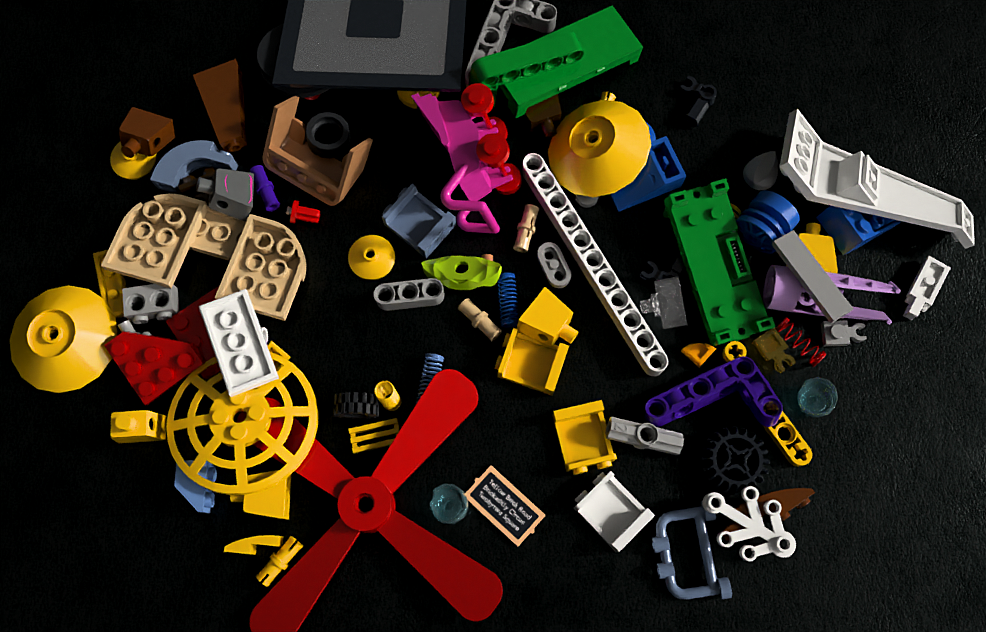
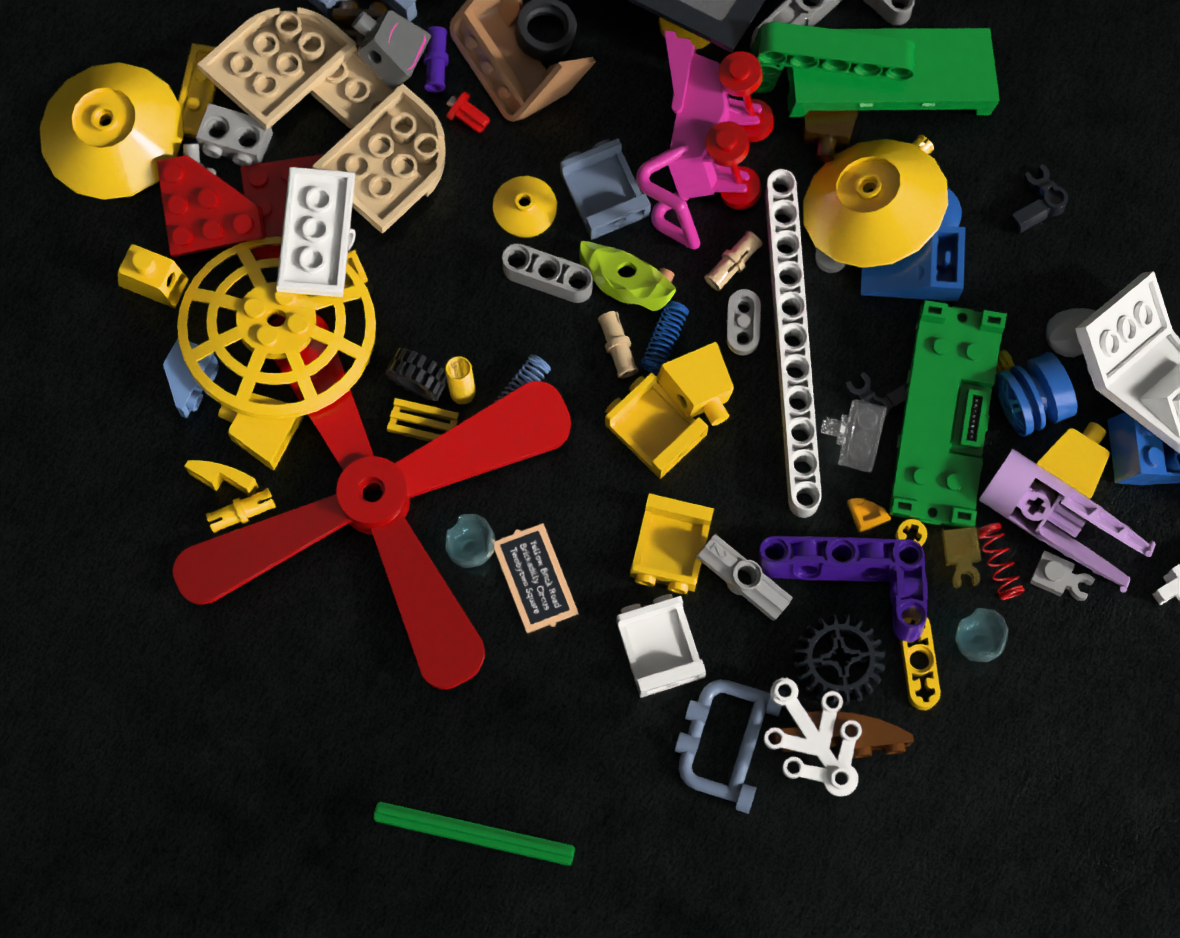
camera: 25 degrees right, 0 degrees up
light grey tile [772,230,853,323] -> none

